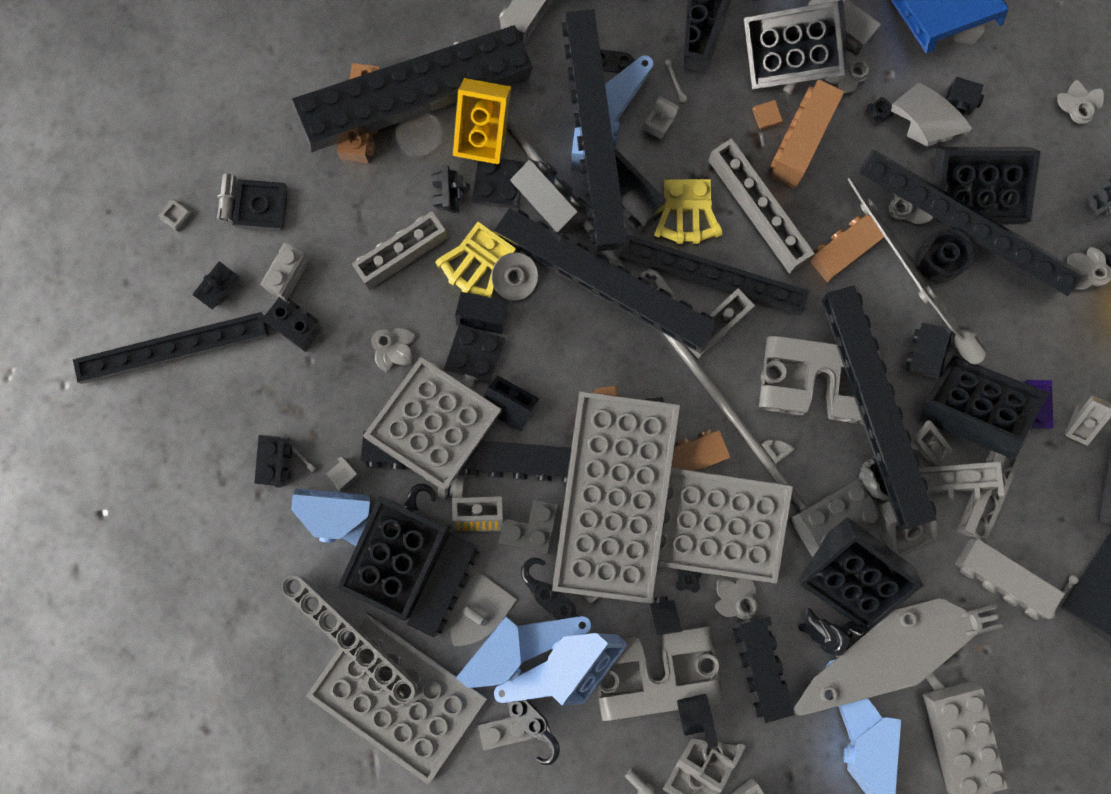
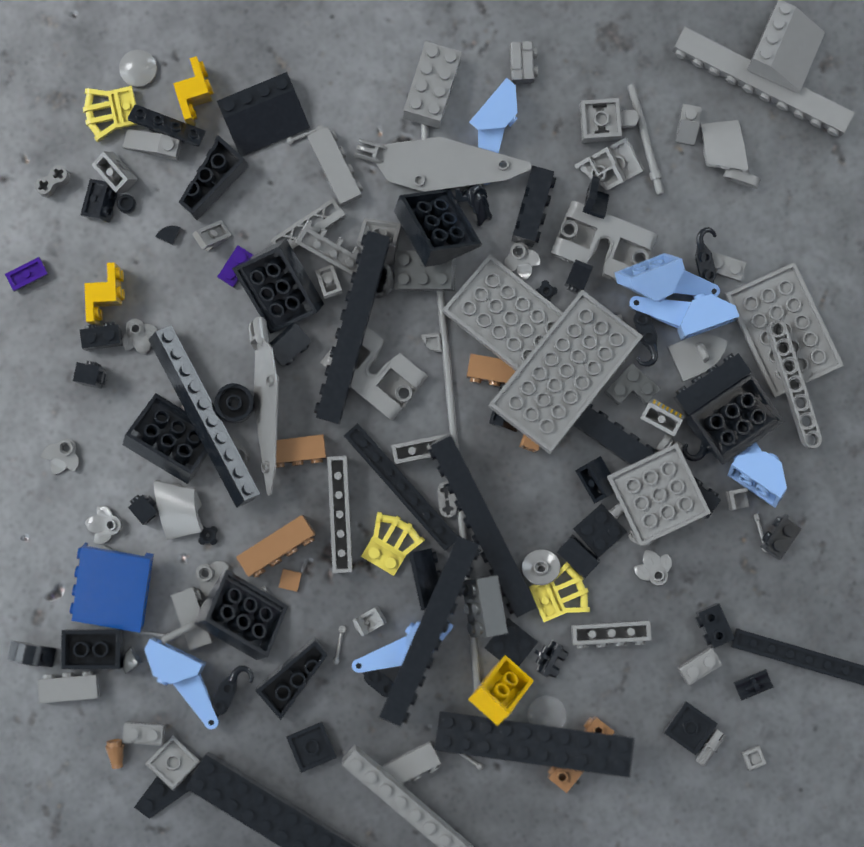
camera: 150 degrees left, 5 degrees up
none -> light grey plate [85,506,122,544]

